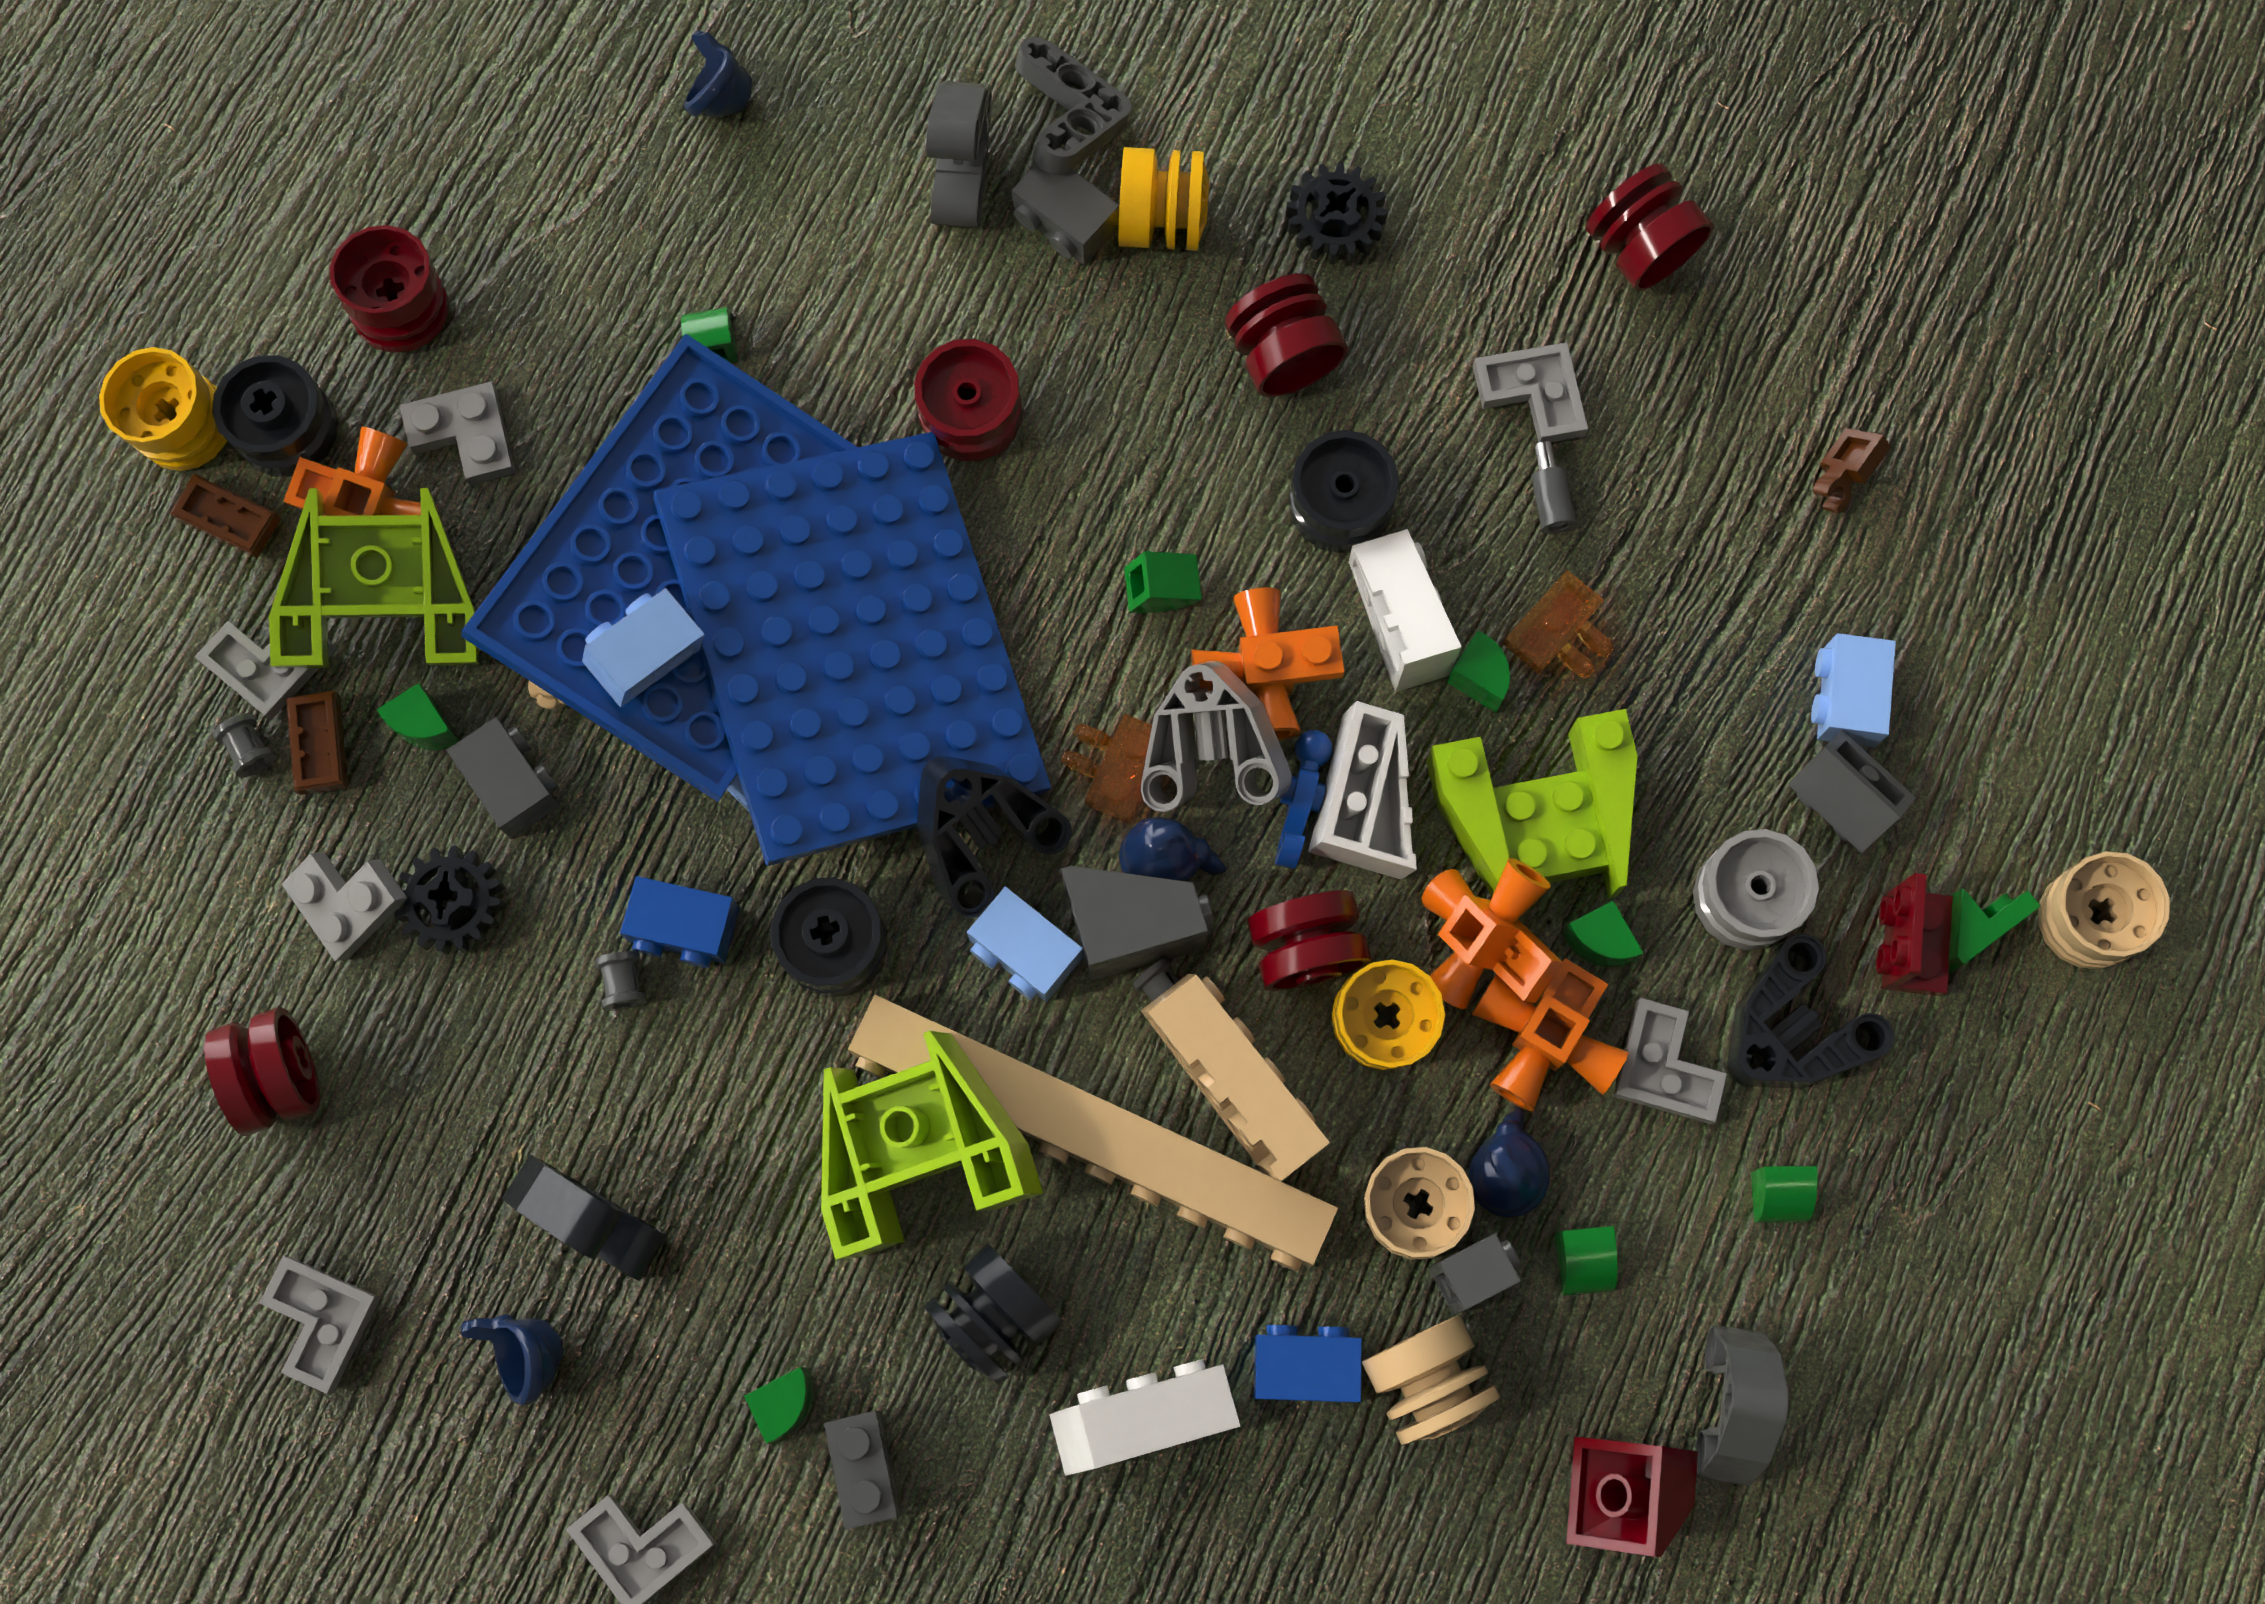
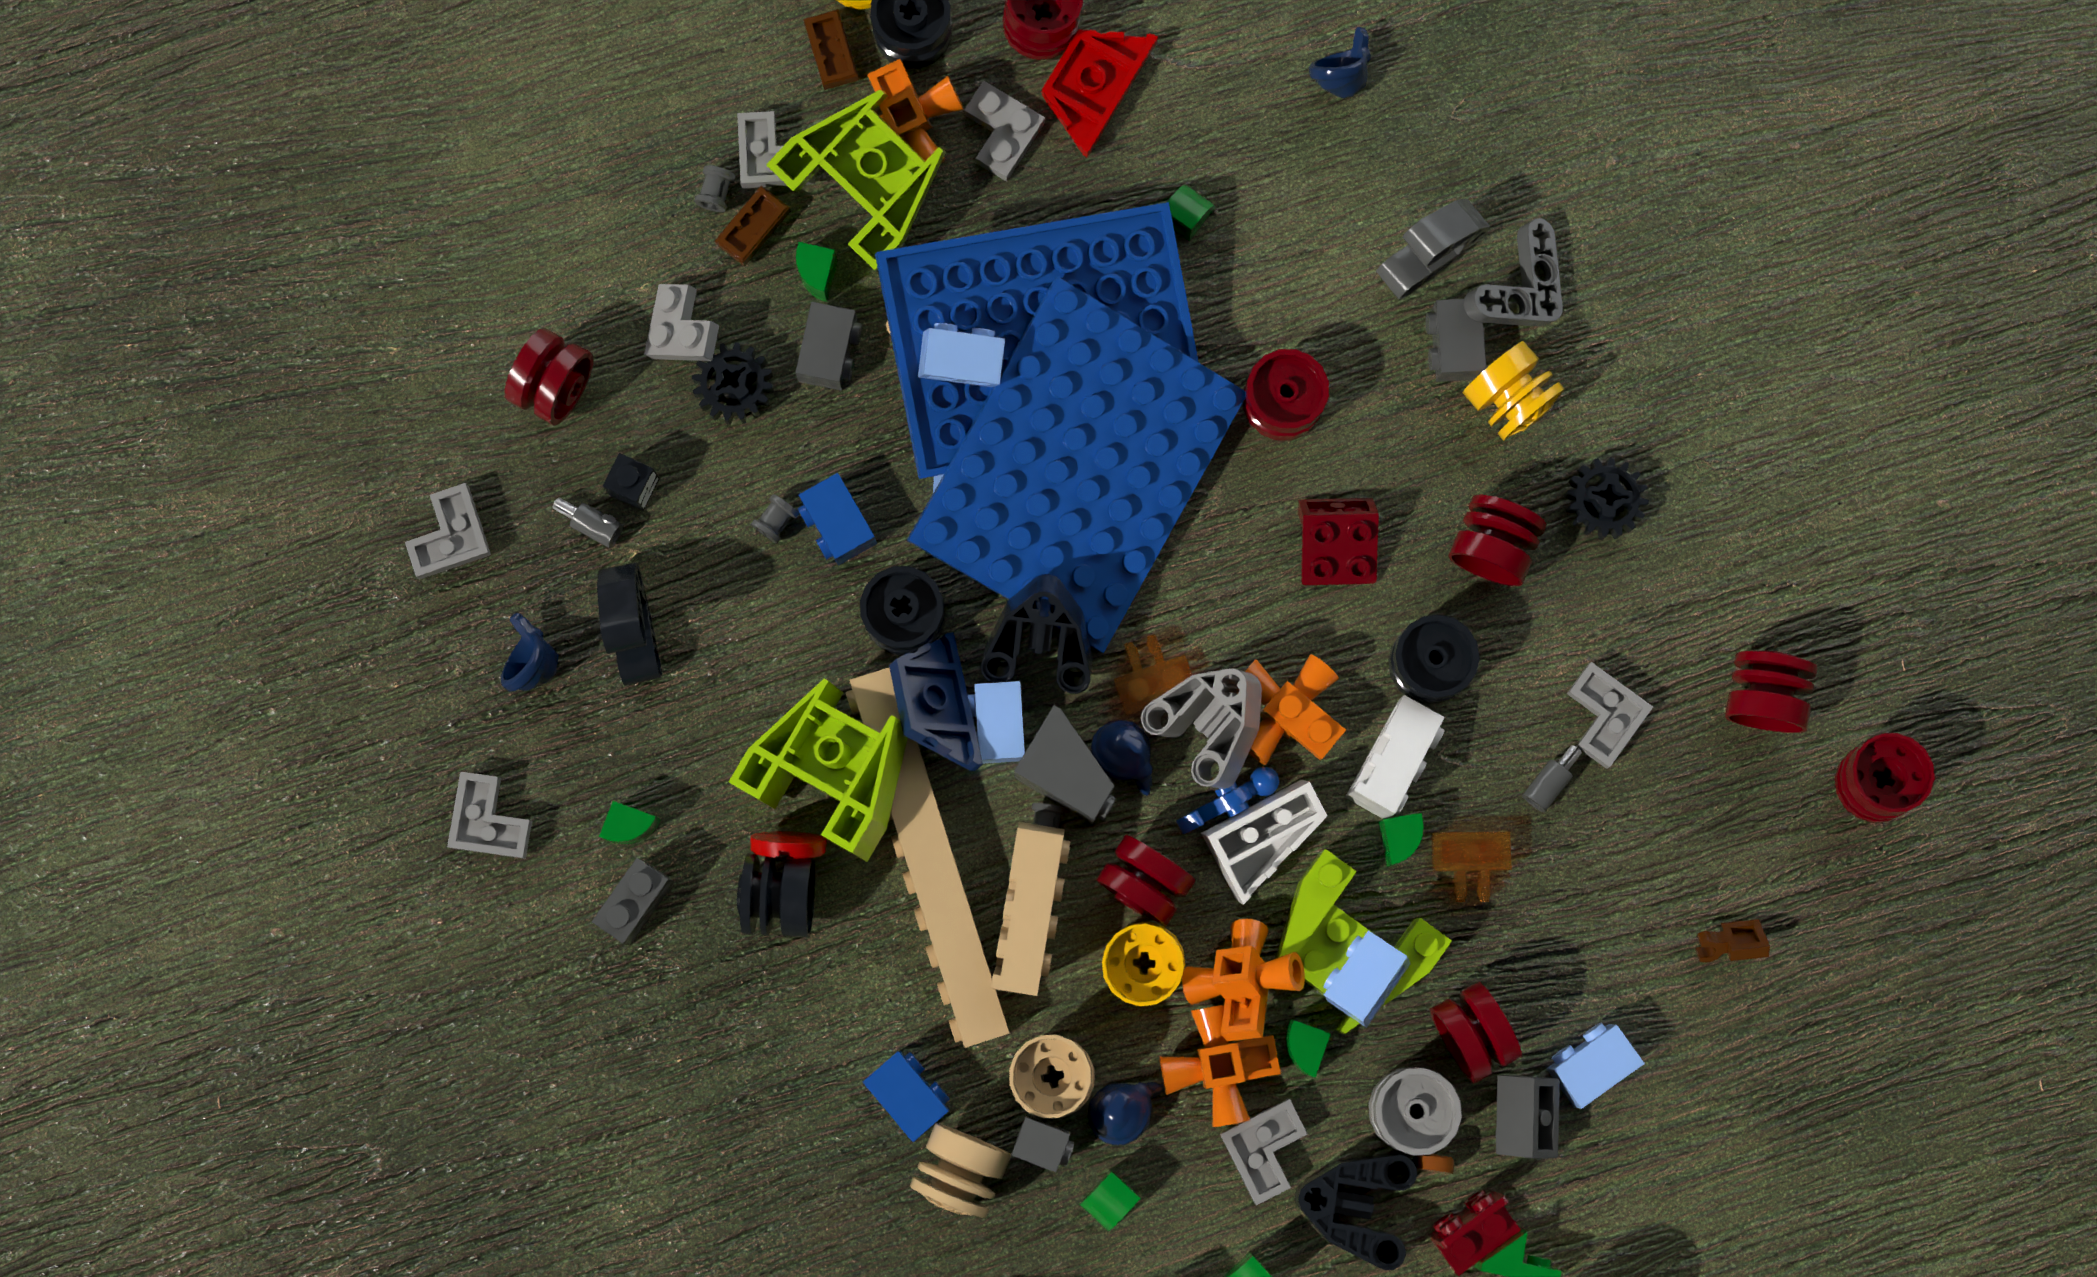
camera: 45 degrees right, 5 degrees up
white wedge [1049,1359,1240,1476] -> none
green brick [1124,551,1202,613] -> none
none -> dark grey piece [553,498,623,549]
none -> black brick [603,453,660,511]
none -> red tile [750,831,827,859]
none -> dark blue wing [889,632,983,771]
none -> red wing [1042,29,1158,158]
none -> dark red bracket [1298,498,1379,585]
none -> light blue brick [1324,930,1411,1028]
none -> dark orange tile [1415,1154,1454,1174]
none -> dark red wheel [1430,982,1522,1083]
none -> dark red wheel [1835,733,1935,823]

